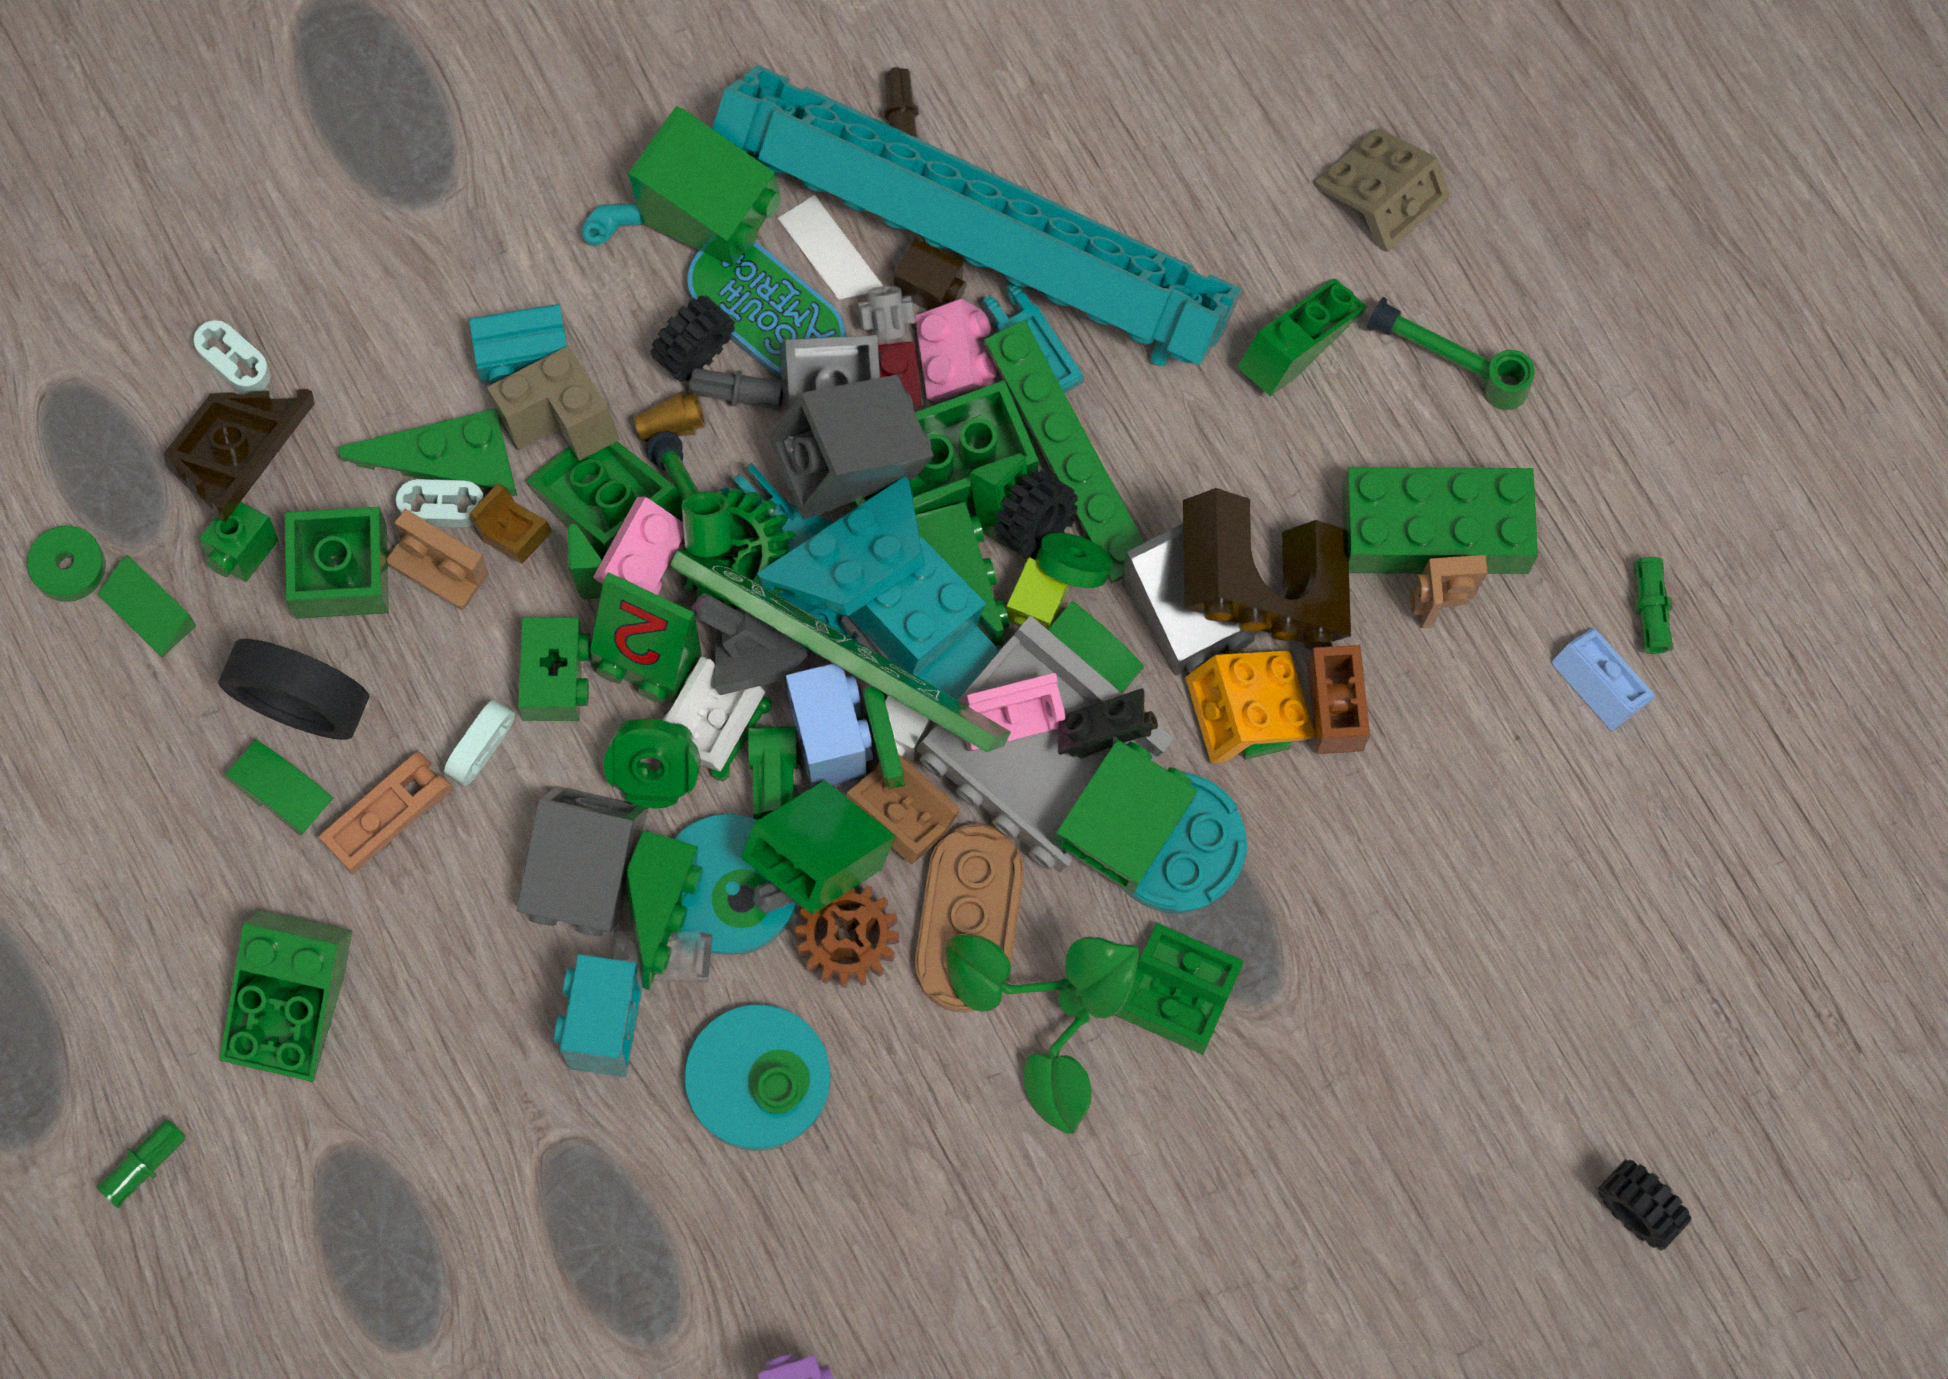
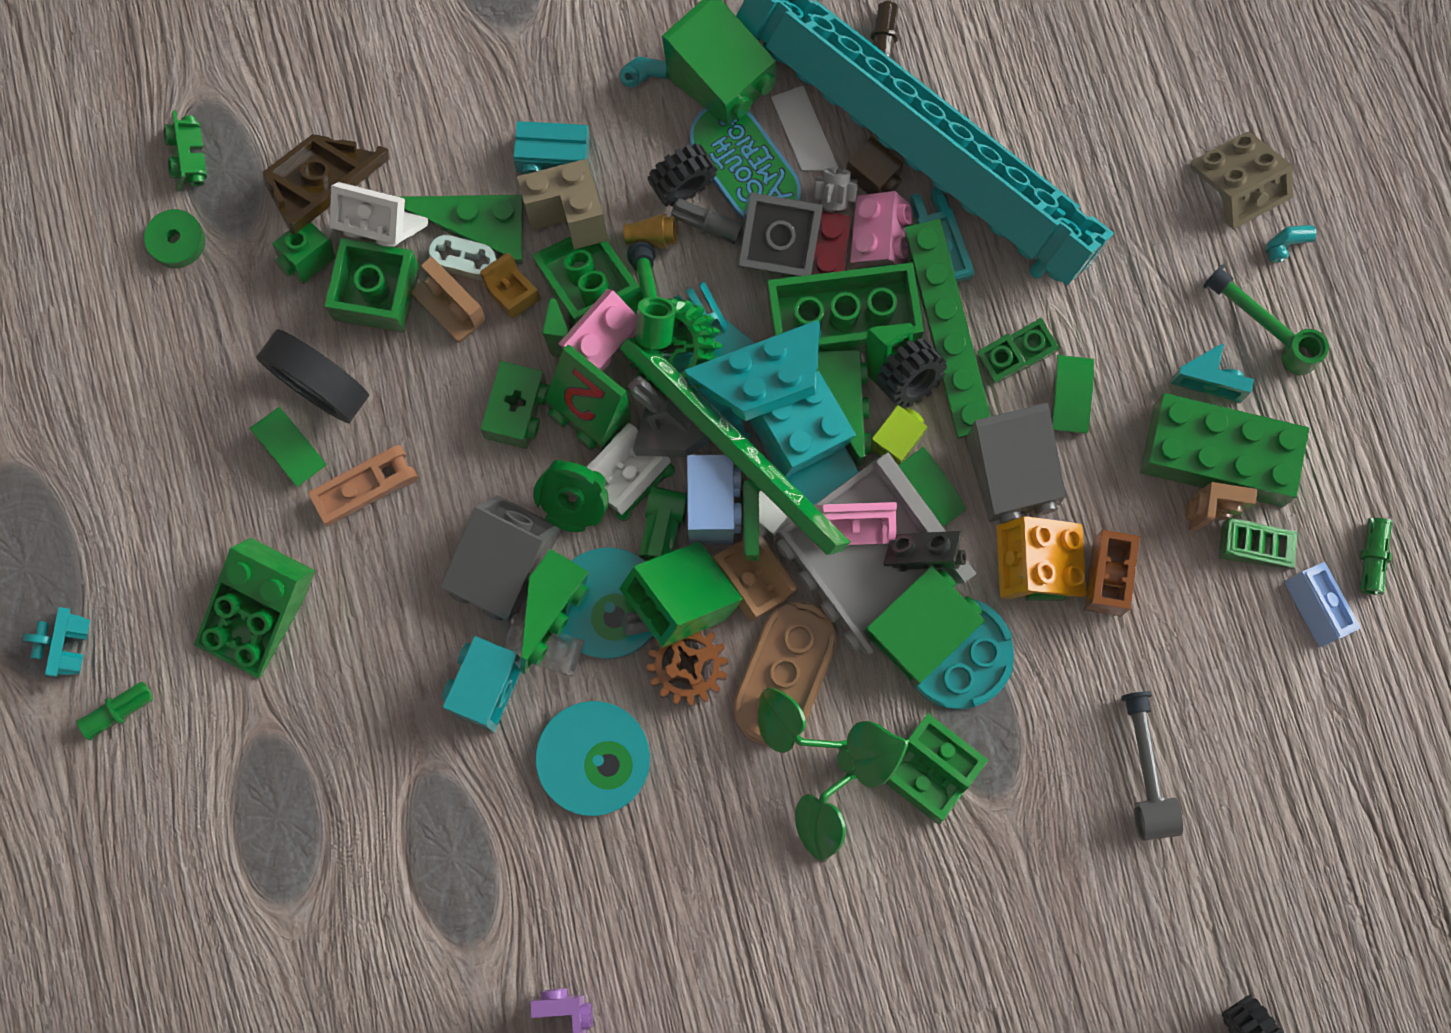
camera: 15 degrees right, 5 degrees up
green slope [98,555,196,657] -> none
light aqua beam [193,320,271,394] -> none
light aqua beam [444,700,515,786] -> none
green plate [753,1065,802,1114] -> none
dark grey slope [768,375,934,519] -> none
green piece [1036,533,1113,588] -> none
dark brown arch [1183,488,1351,650] -> none
green slope [1237,278,1367,396] -> none
none -> teal hips [22,607,90,679]
none -> green hinge [163,110,207,191]
none -> white bracket [329,182,428,246]
none -> green slope [977,318,1060,383]
none -> green slope [1051,355,1094,433]
none -> dark grey piece [1121,691,1183,841]
none -> teal slope [1171,343,1254,403]
none -> green slope [1219,518,1297,569]
none -> teal arm [1265,225,1317,263]

